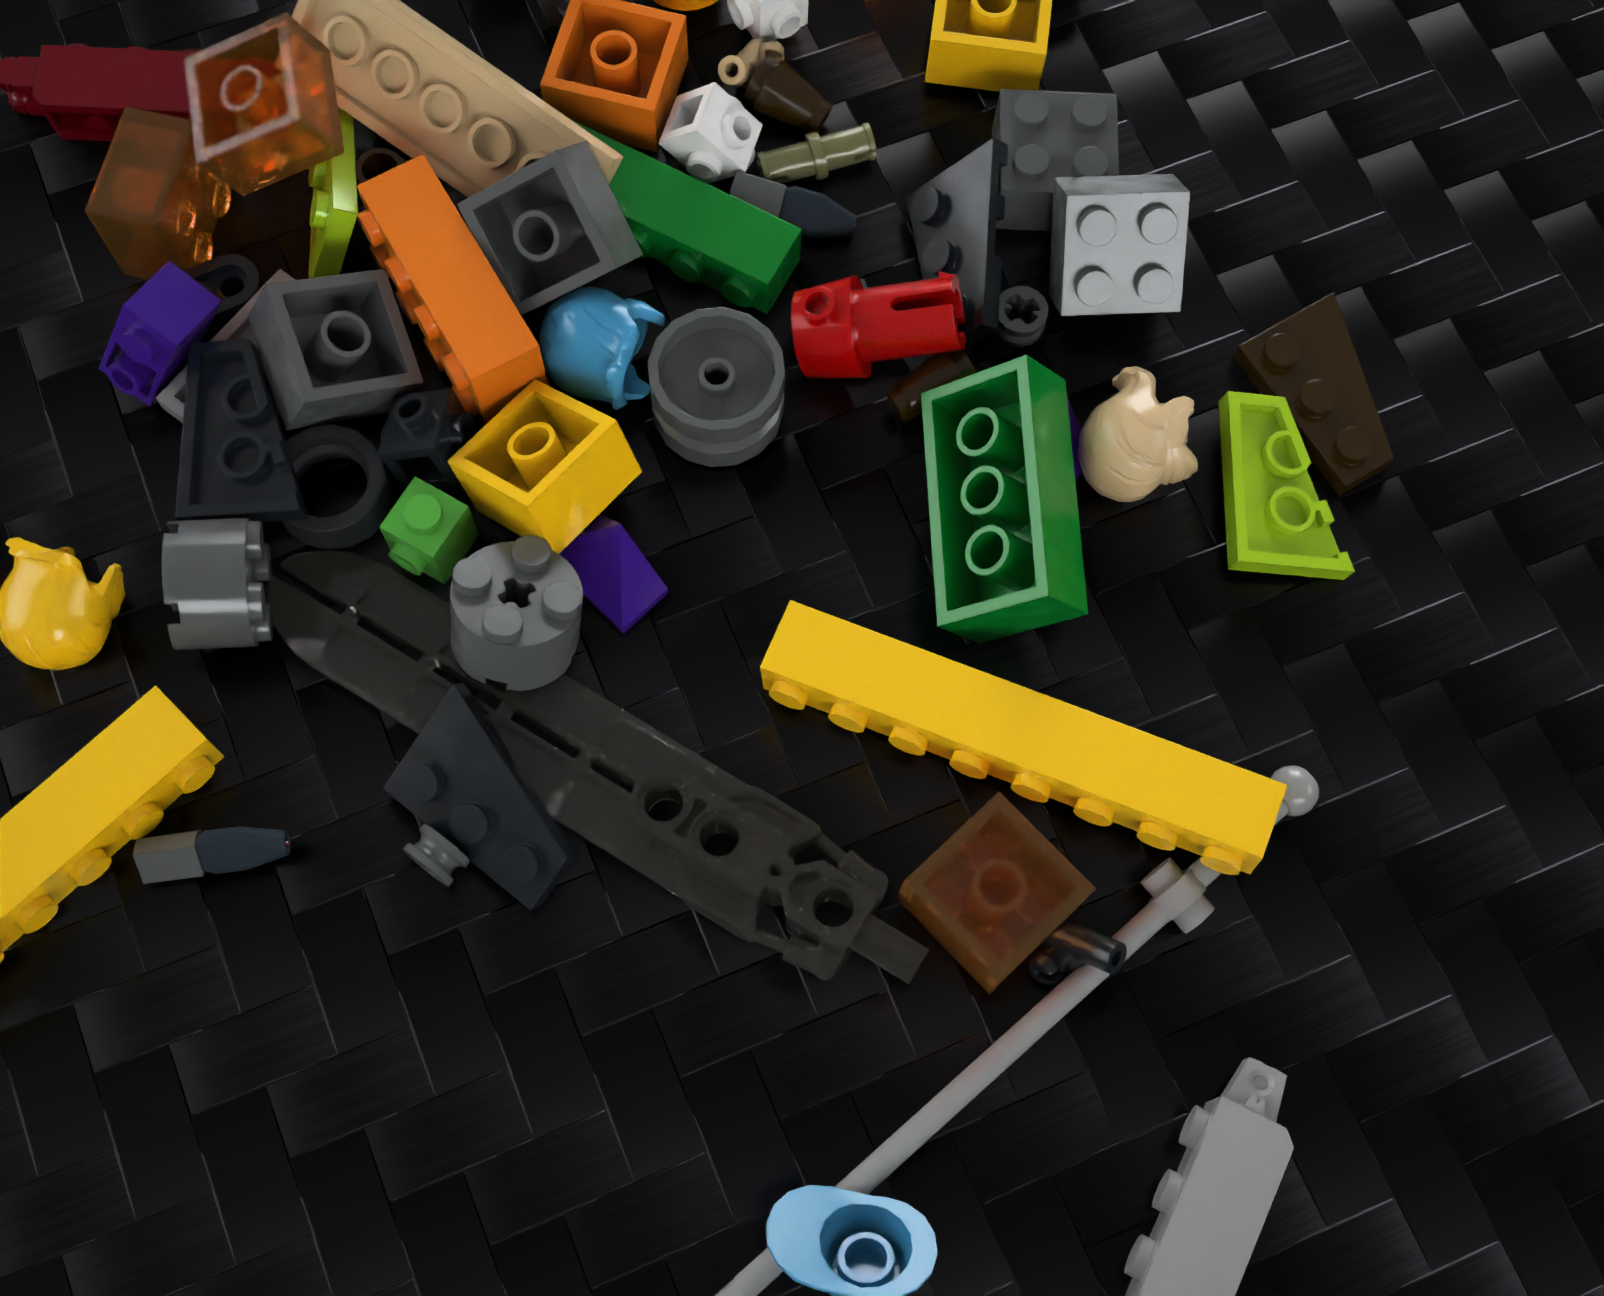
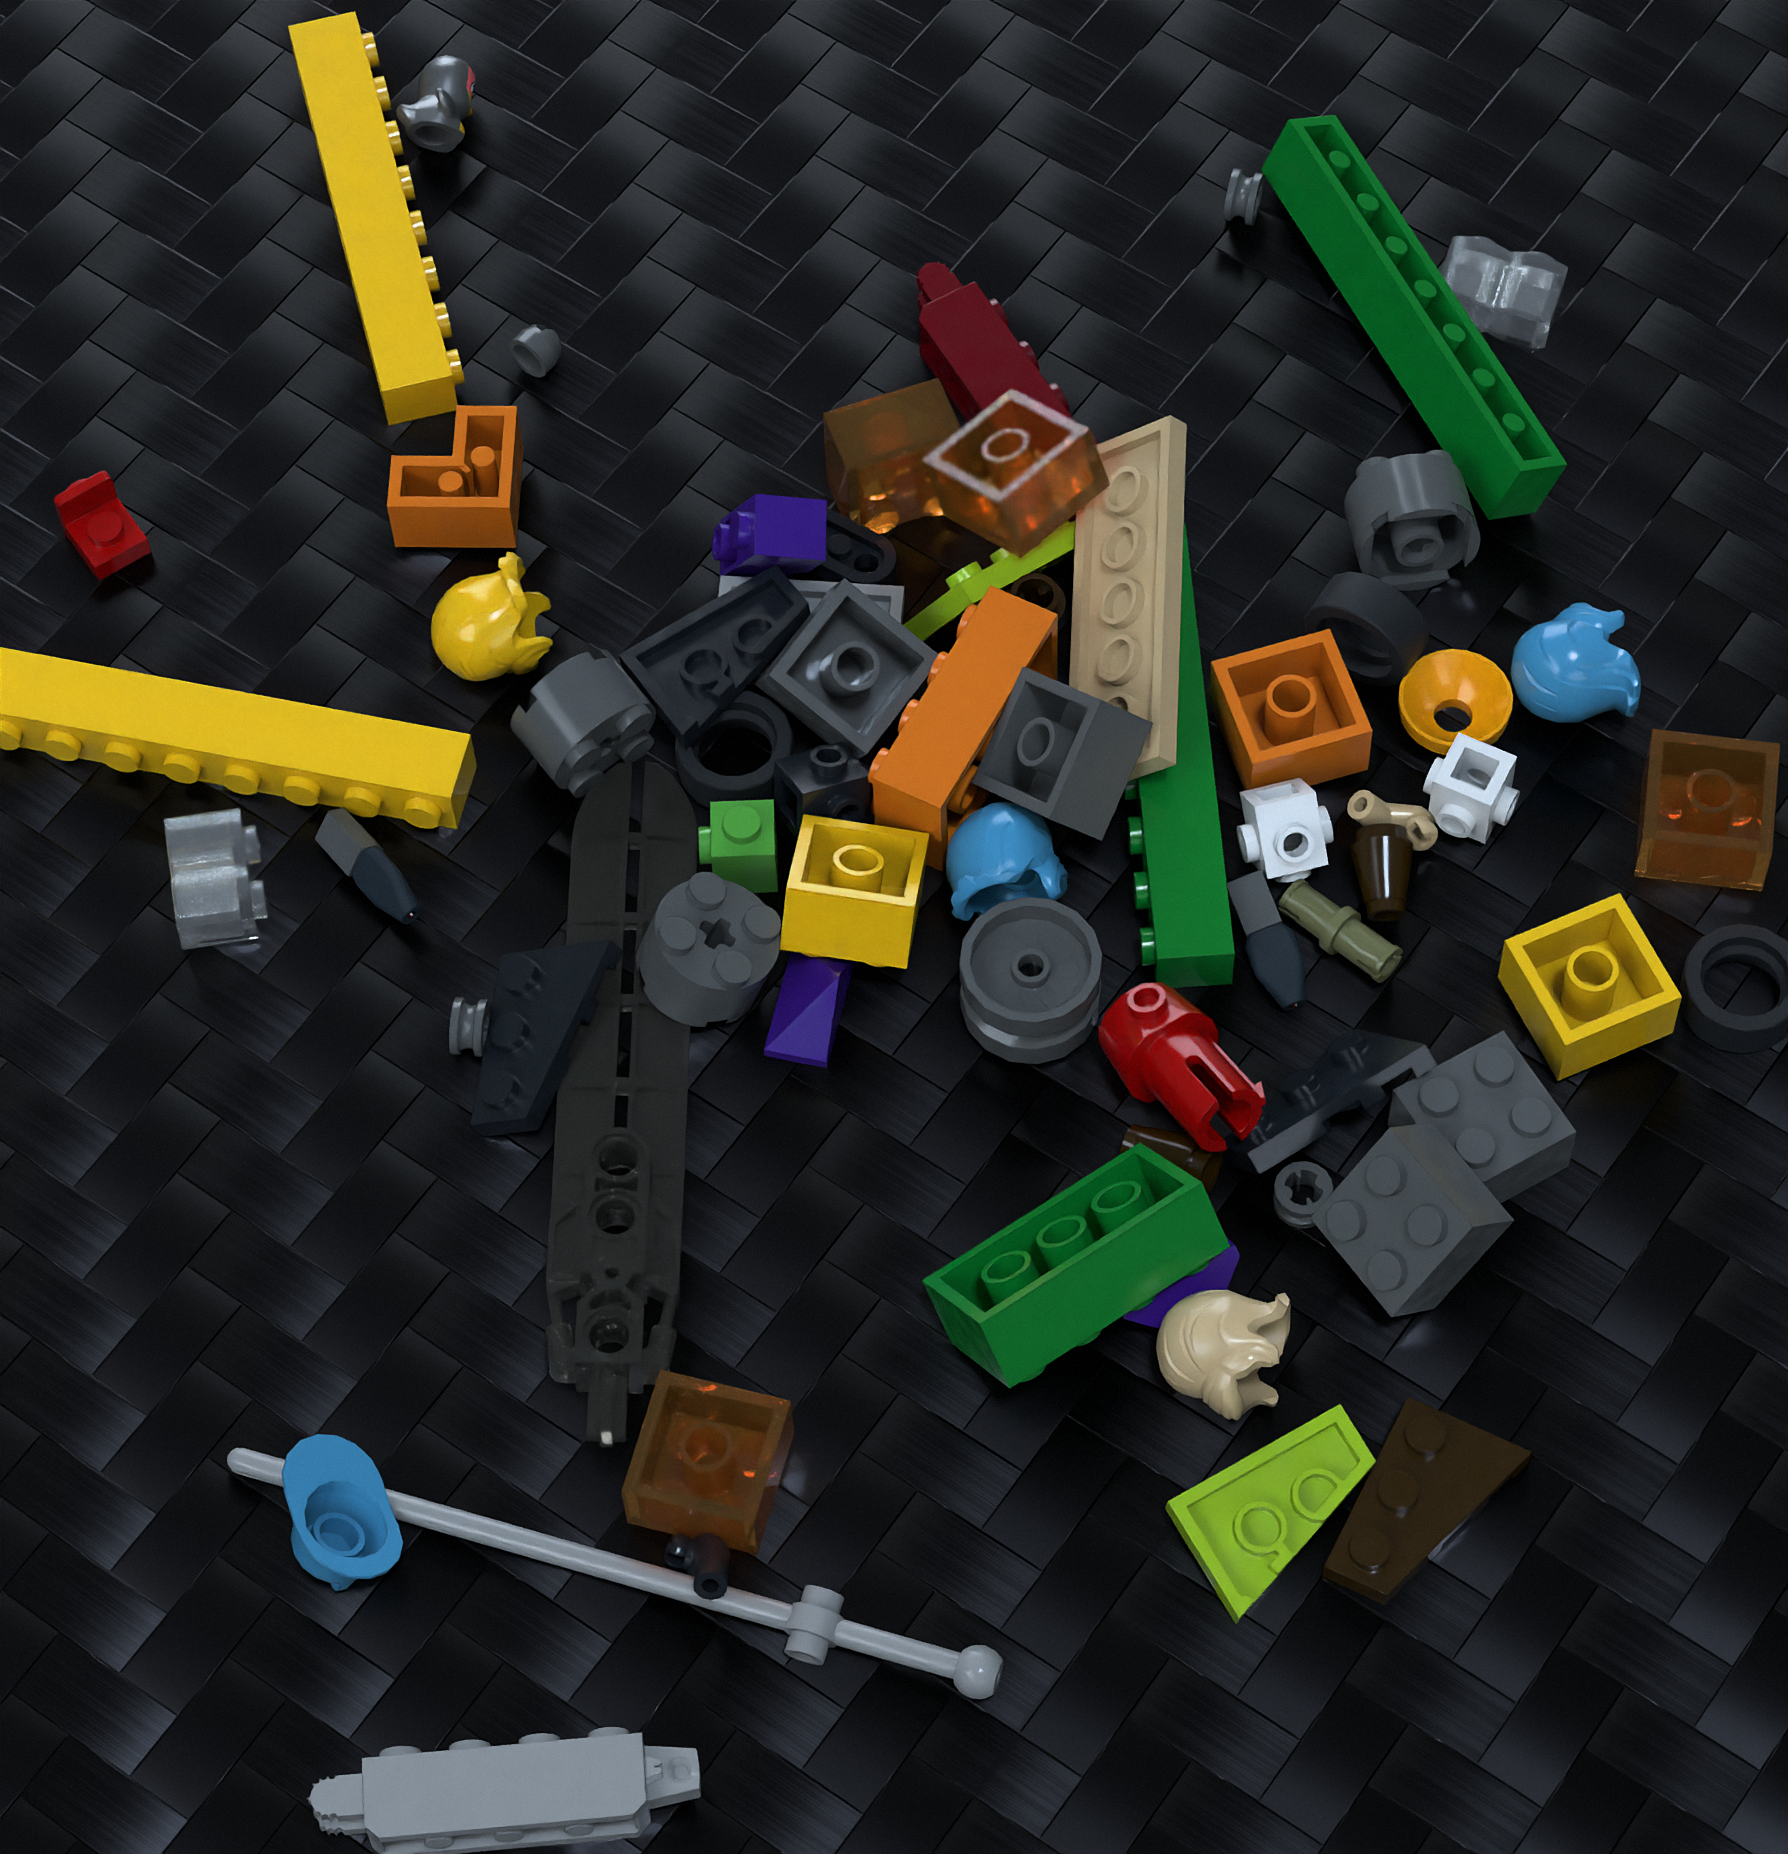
camera: 65 degrees right, 10 degrees down
yellow brick [760,600,1287,875] -> none
none -> clear brick [164,808,268,950]

